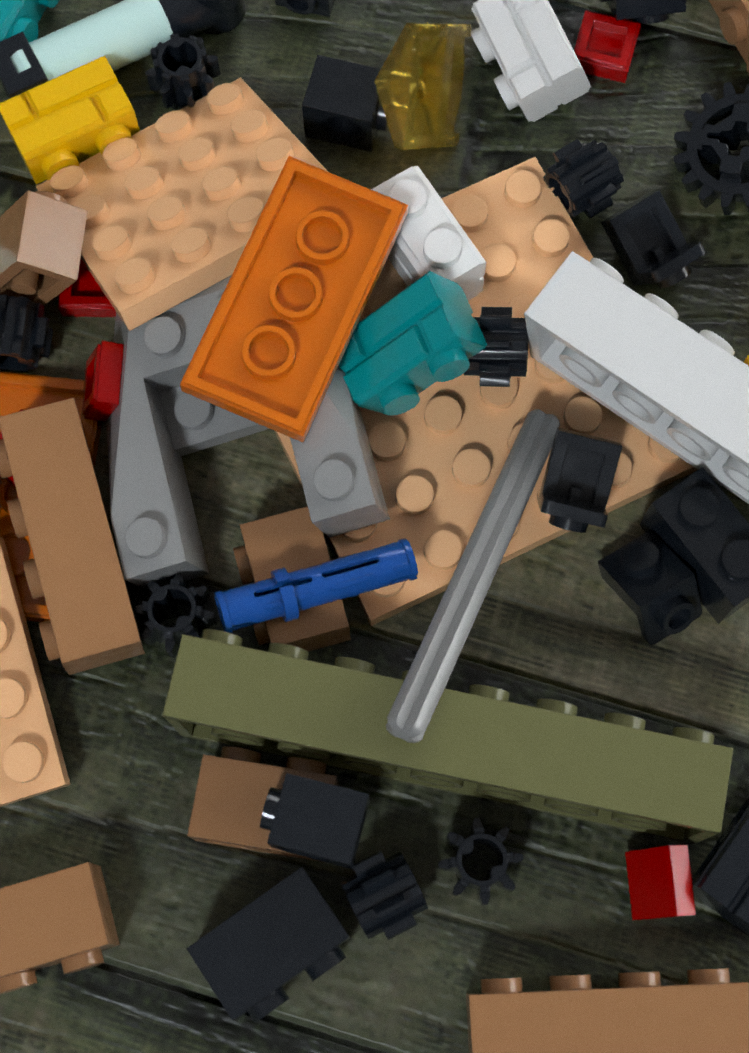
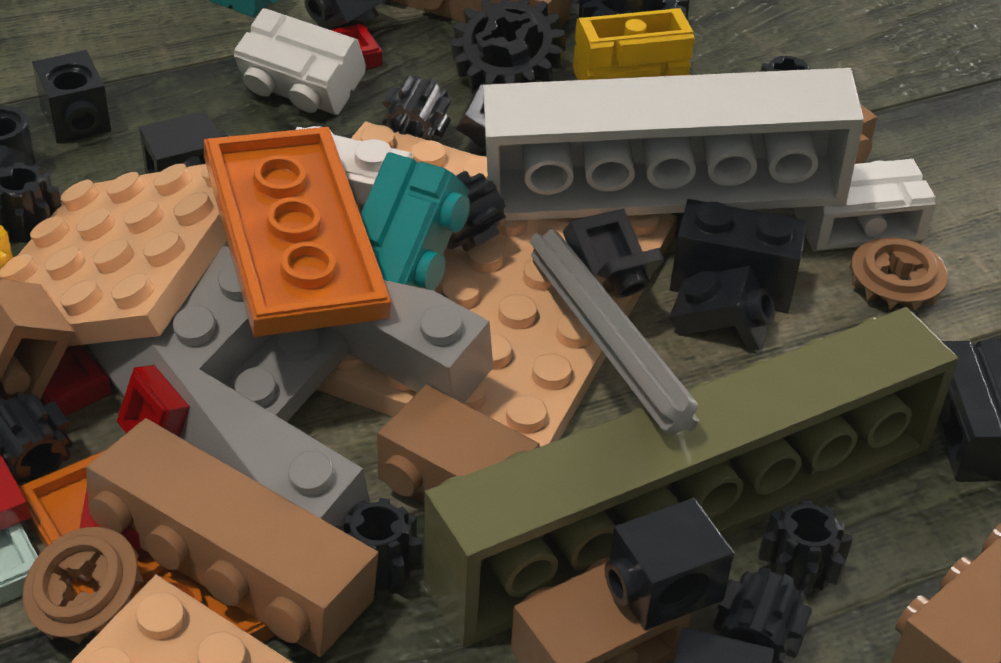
camera: 45 degrees left, 30 degrees down
blue pin [214,538,418,633] -> none
clear yellow slope [375,22,471,150] -> none
red tile [625,845,696,920] -> none

